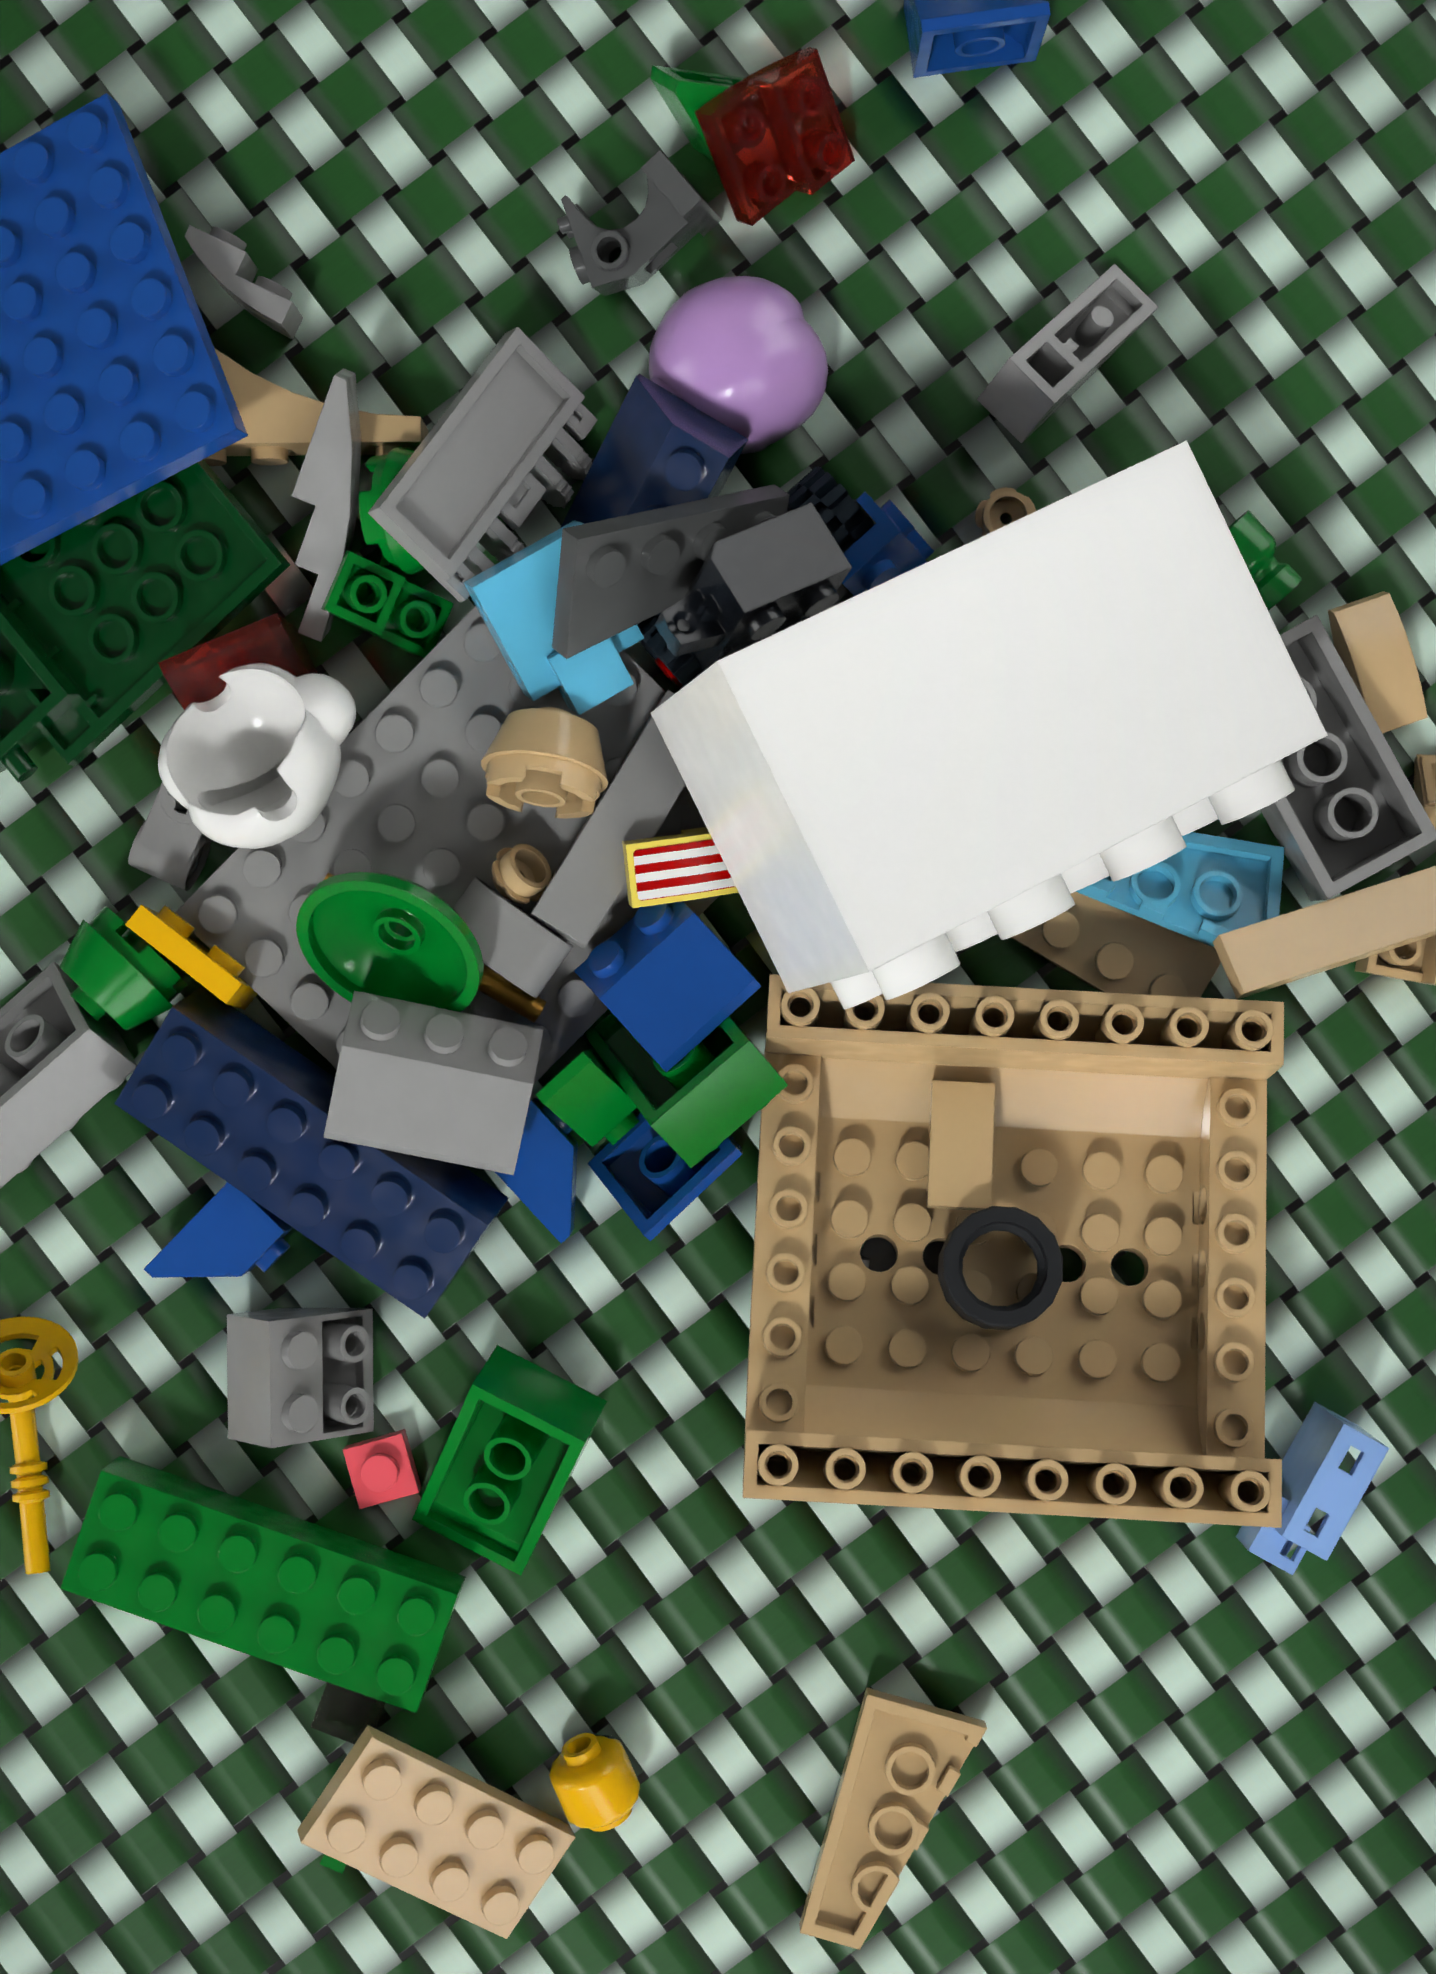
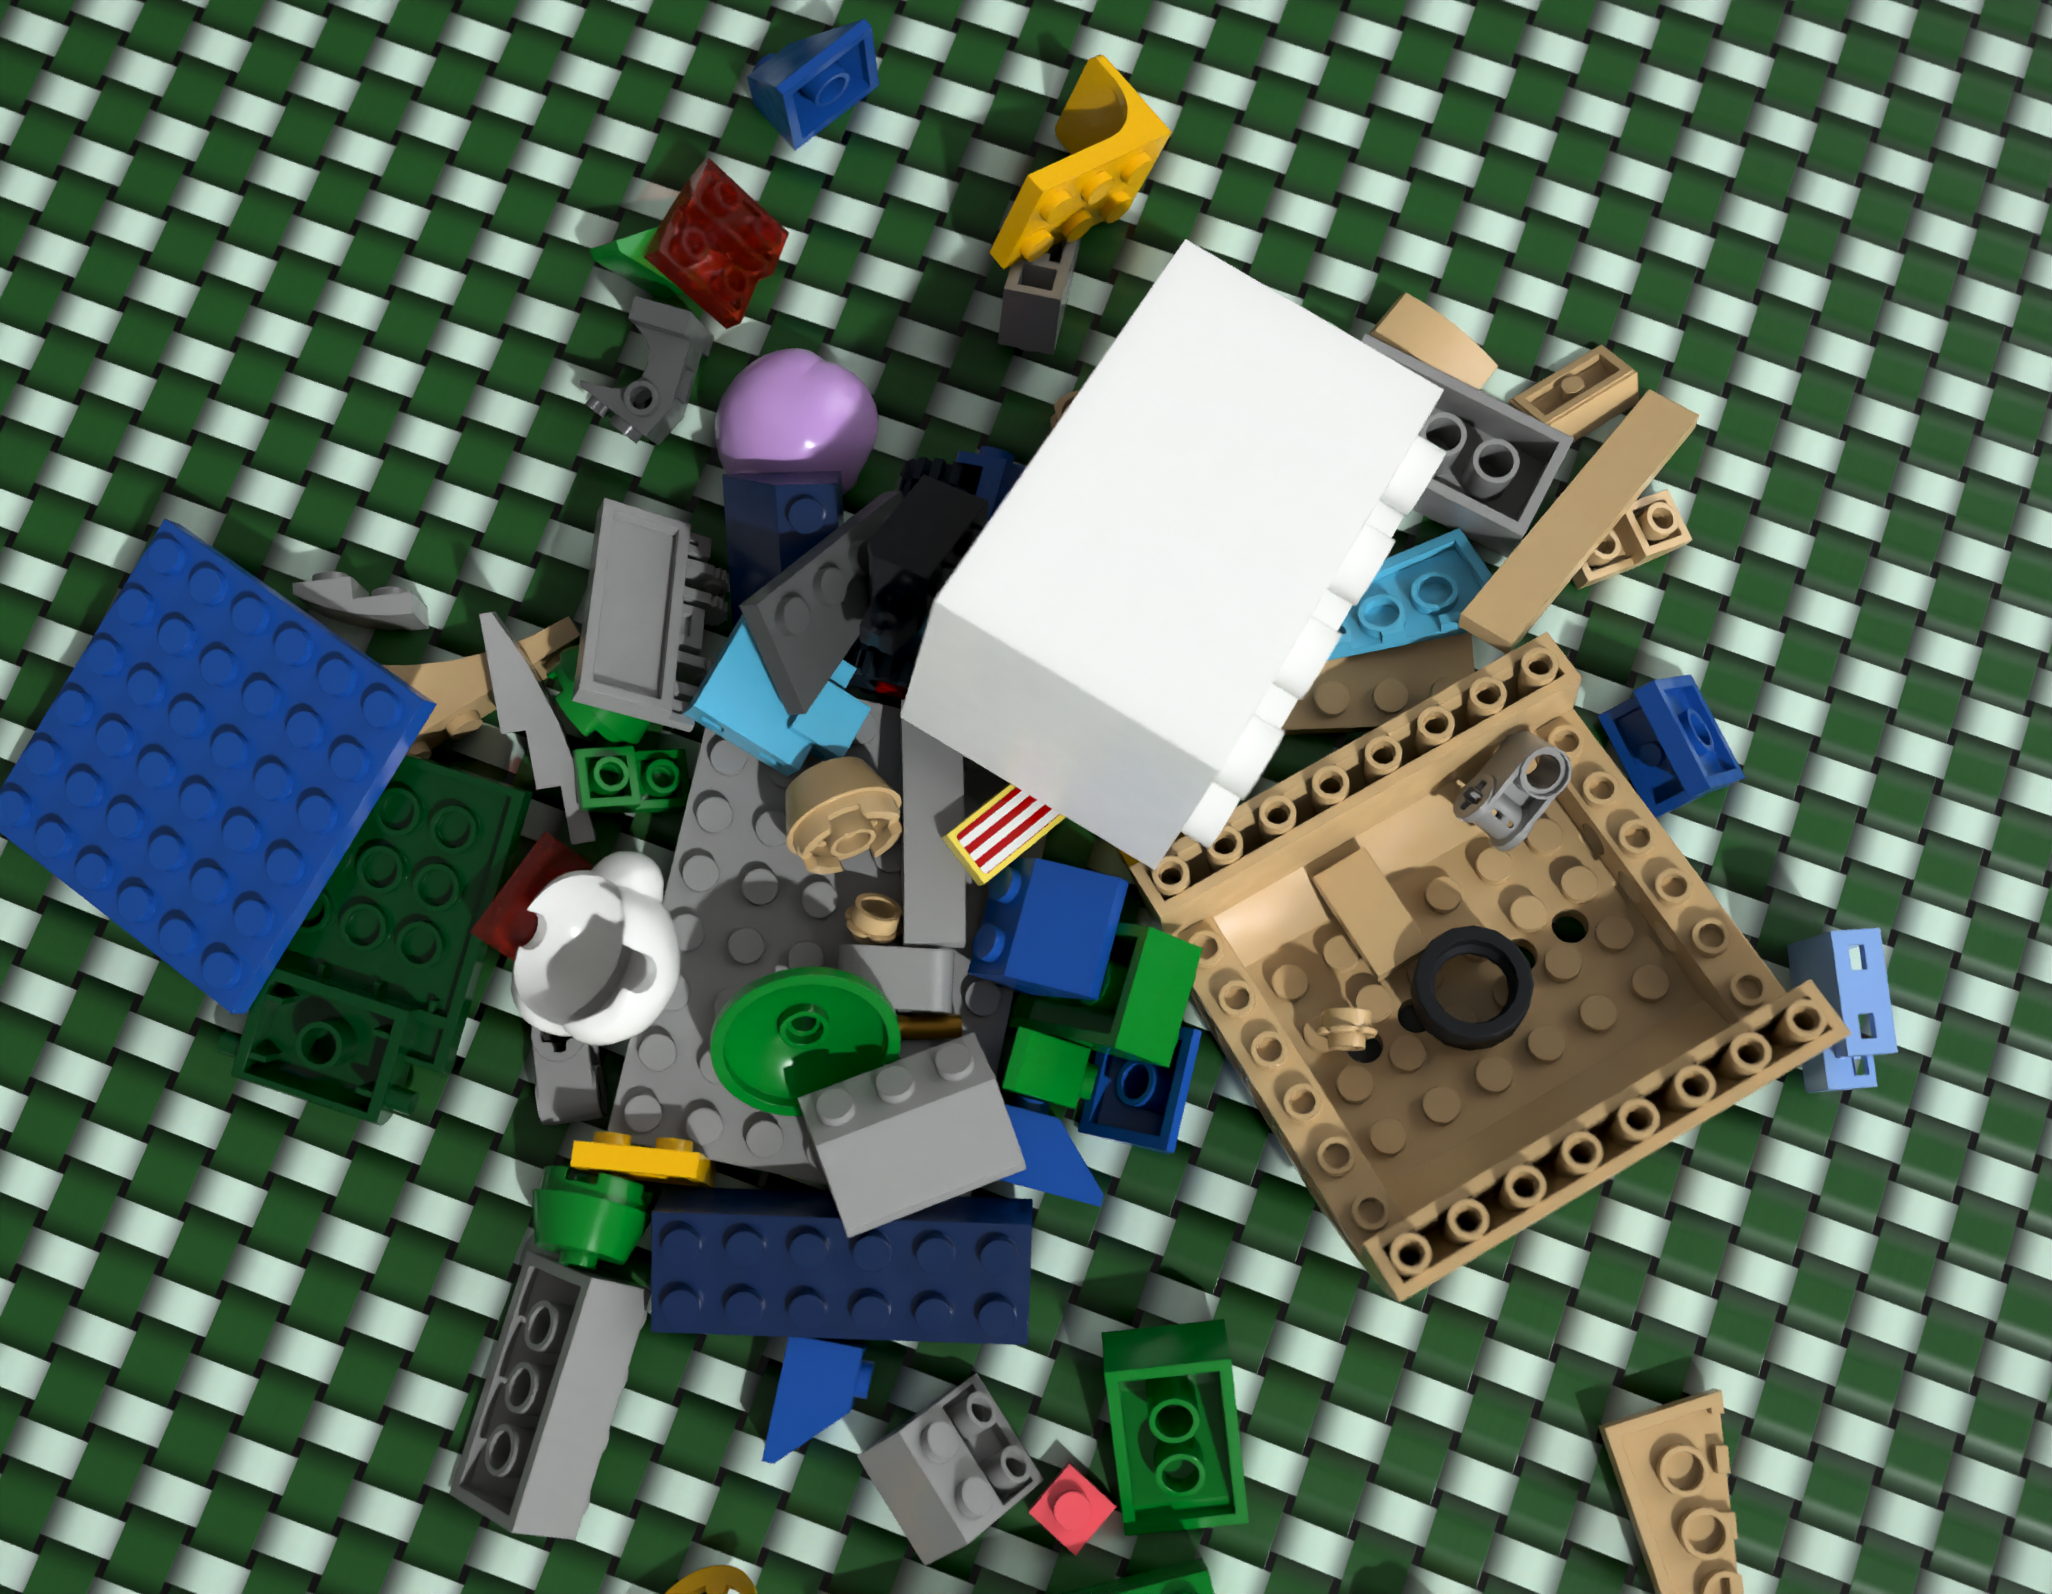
camera: 35 degrees left, 10 degrees down
none -> yellow bracket [989,55,1172,269]
none -> tan plate [1316,1007,1377,1051]
none -> light grey piece [1453,731,1572,852]
none -> blue bracket [1598,674,1746,818]

